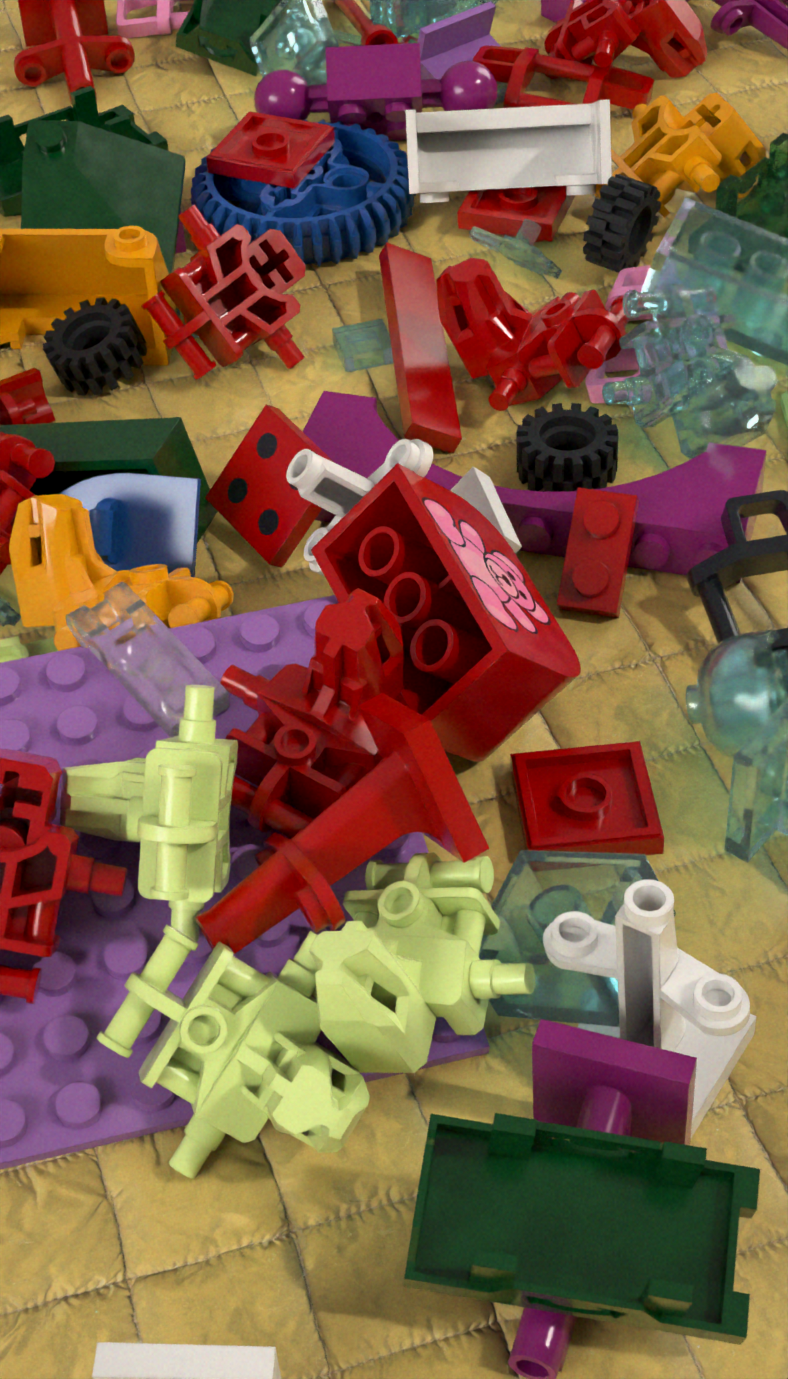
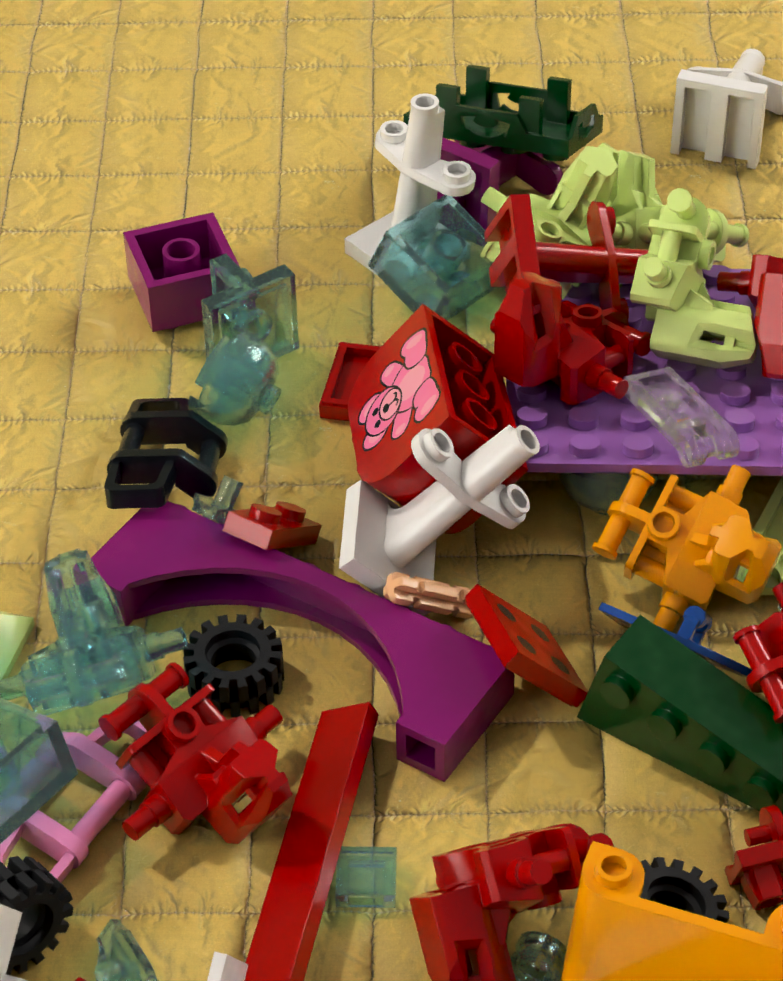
camera: 165 degrees left, 0 degrees up
none -> clear light blue piece [192,475,244,524]

